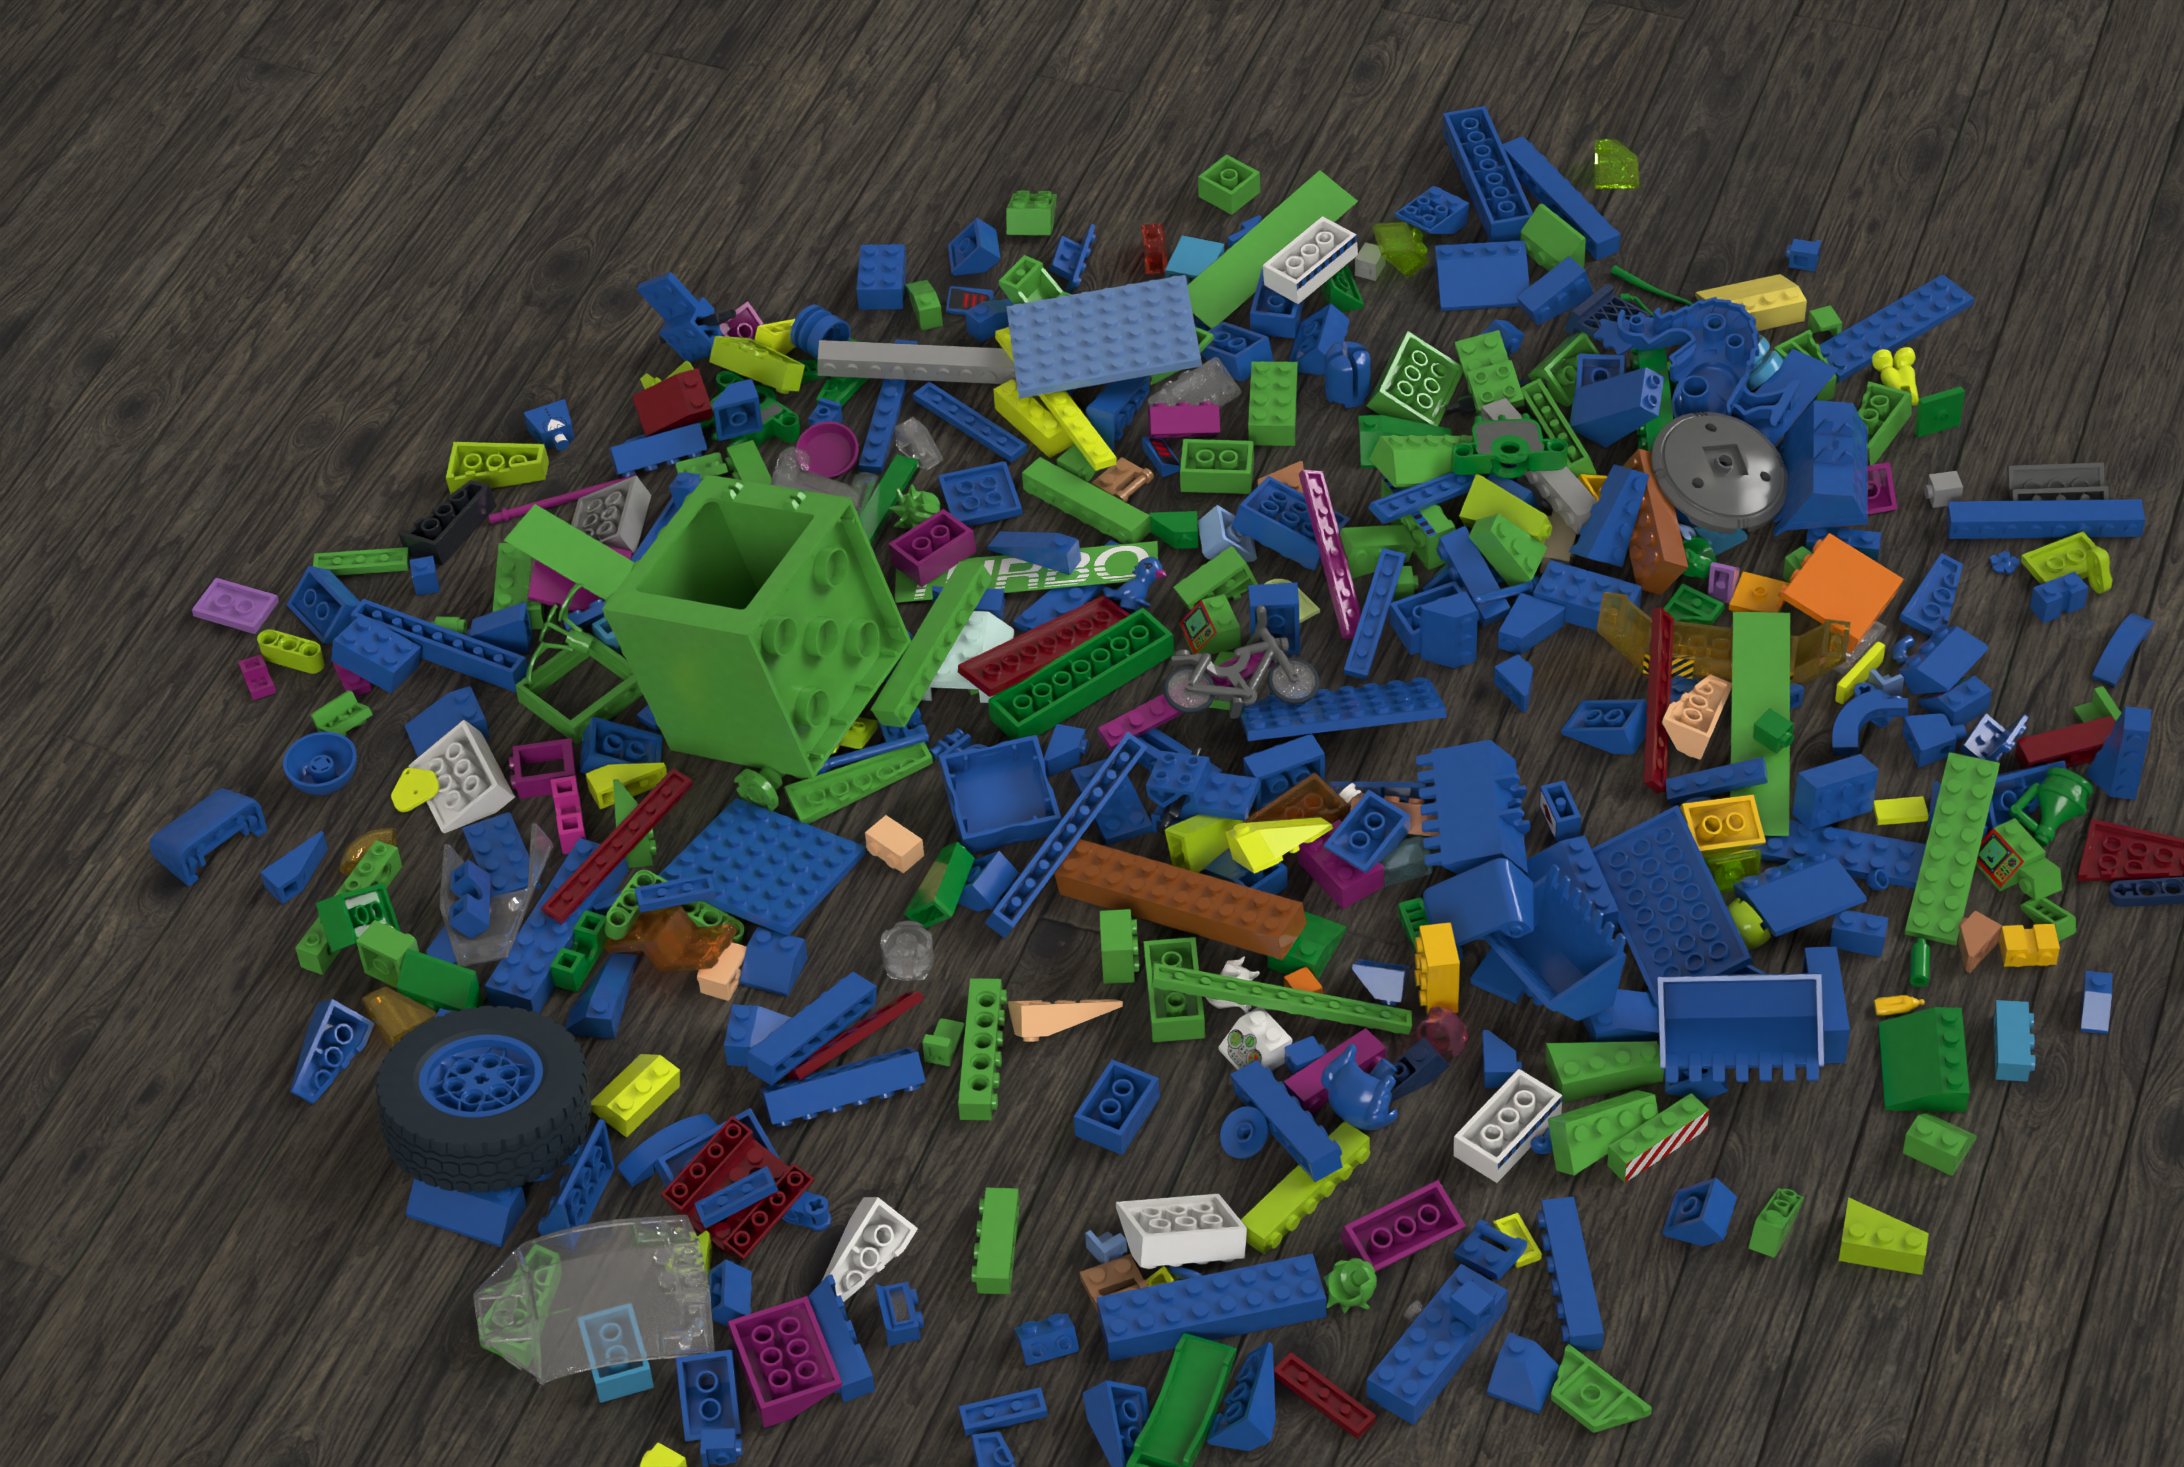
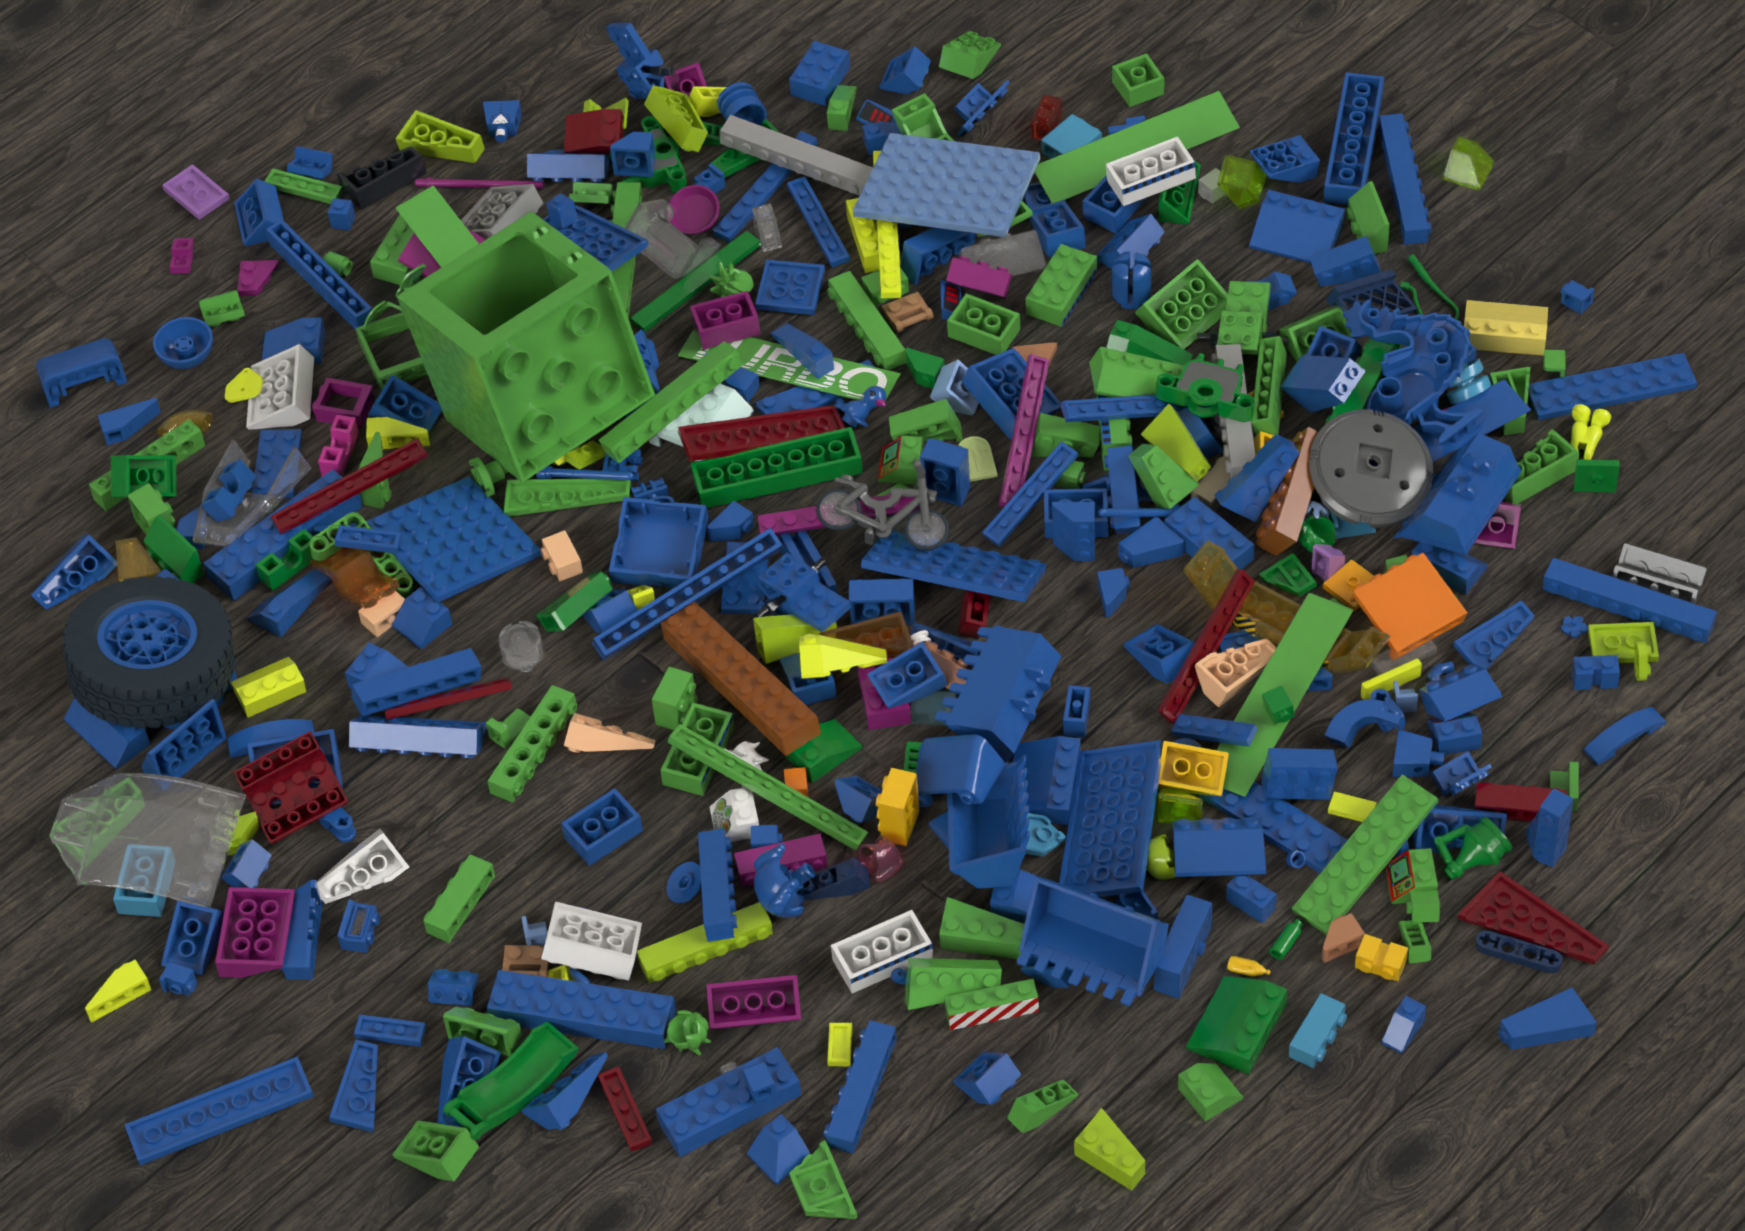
camera: 25 degrees right, 5 degrees up
lime beam [257,629,325,674] -> none
blue brick [331,614,421,693] -> none
blue slope [467,603,533,653] -> none
blue plate [694,1166,779,1228] -> none
blue plate [1453,1219,1527,1281] -> none
blue slope [1482,1030,1522,1088] -> none
light grey brick [1924,471,1963,508] -> none
none -> blue bracket [287,146,333,180]
none -> bright green slope [443,1006,522,1057]
none -> neon yellow slope [627,584,655,610]
none -> dark red brick [958,590,990,639]

